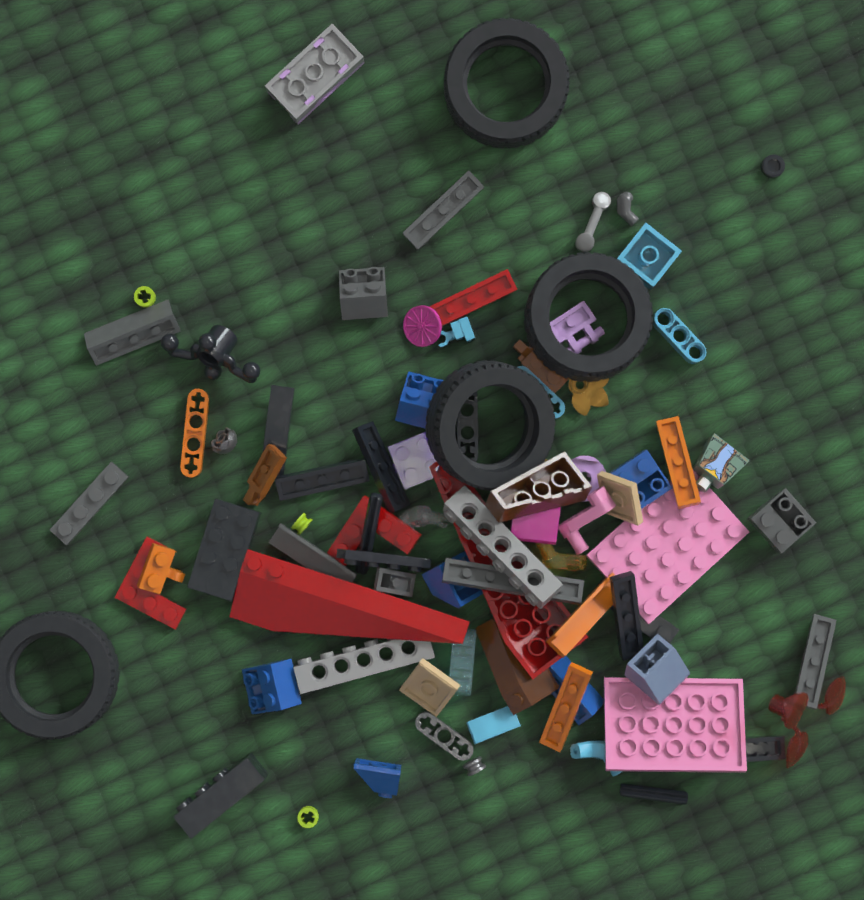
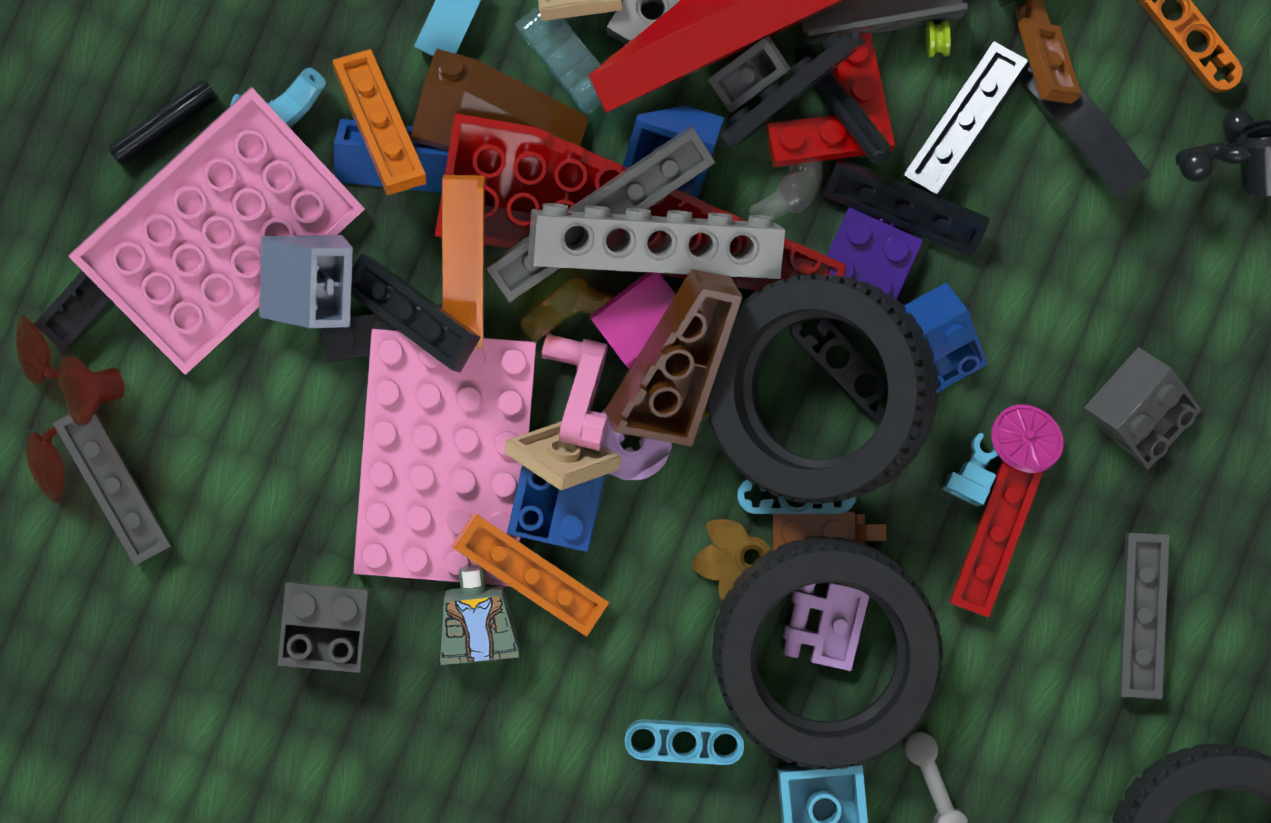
camera: 135 degrees right, 0 degrees up
flat silver plate [211,427,237,454] -> none

